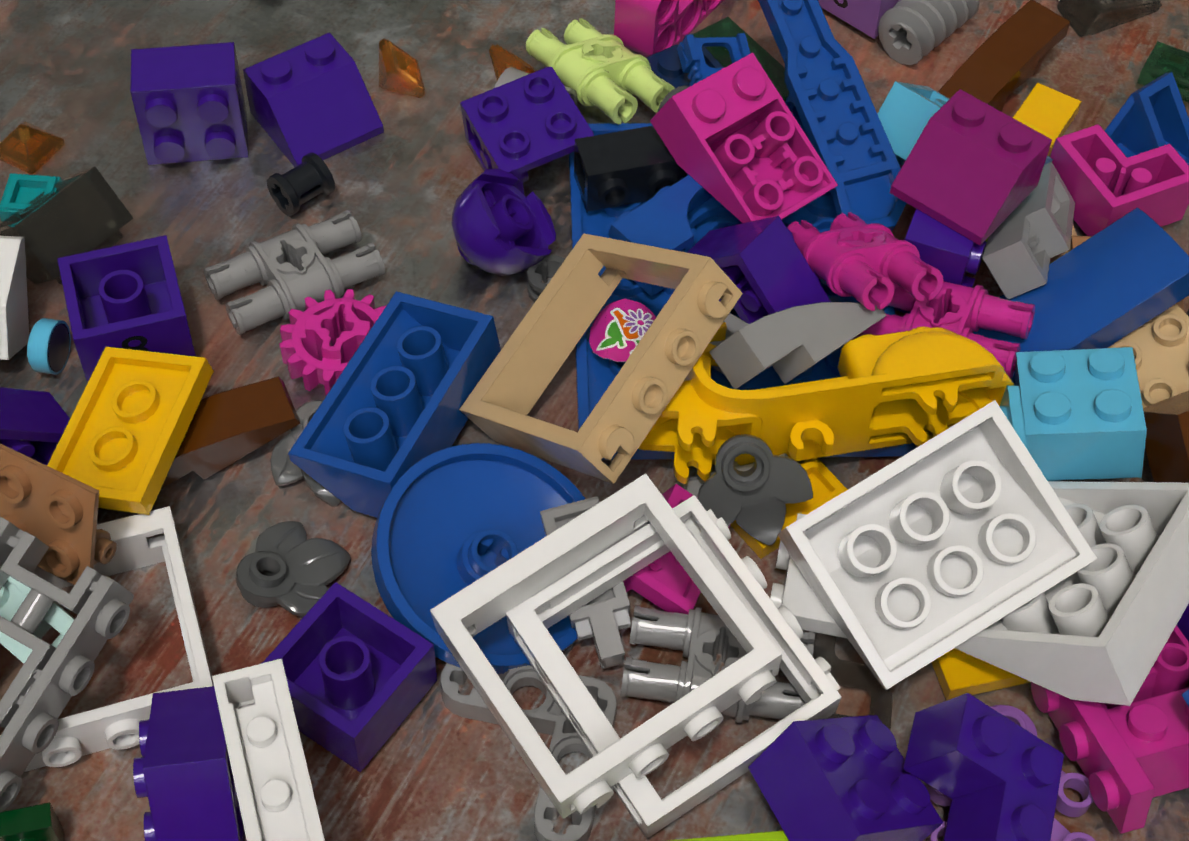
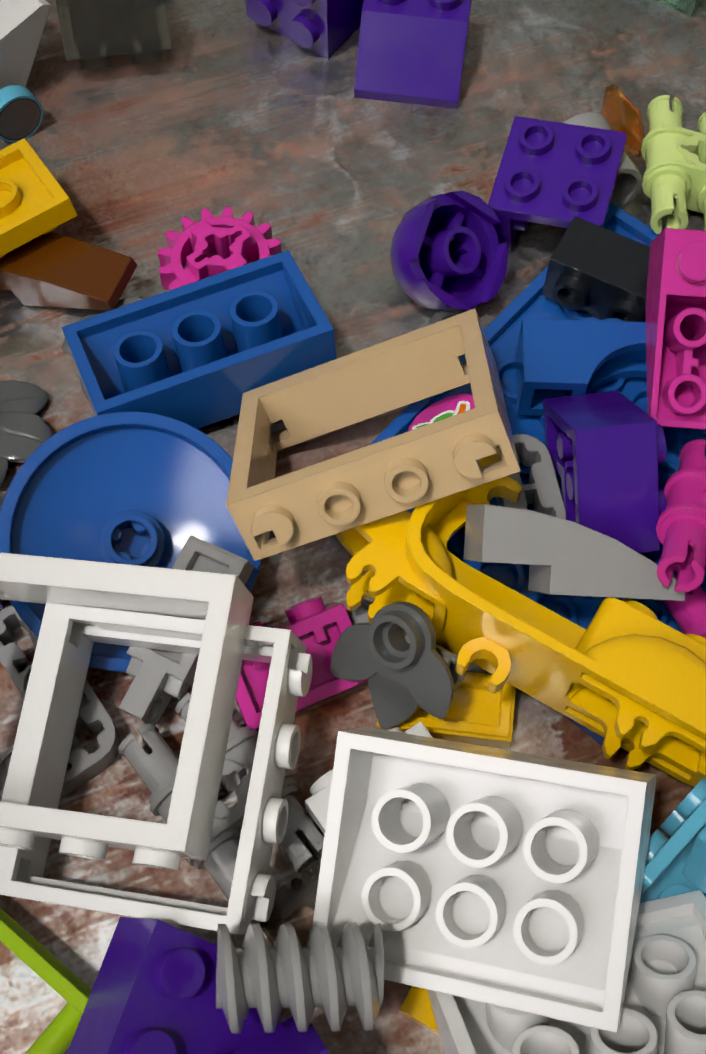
camera: 45 degrees right, 10 degrees up
dark purple brick [57,235,196,381] -> none
light grey pin [203,210,385,335] -> none
black bush [266,152,335,217] -> none
clear orange slope [379,38,425,98] -> none
none -> light grey piece [216,923,384,1034]

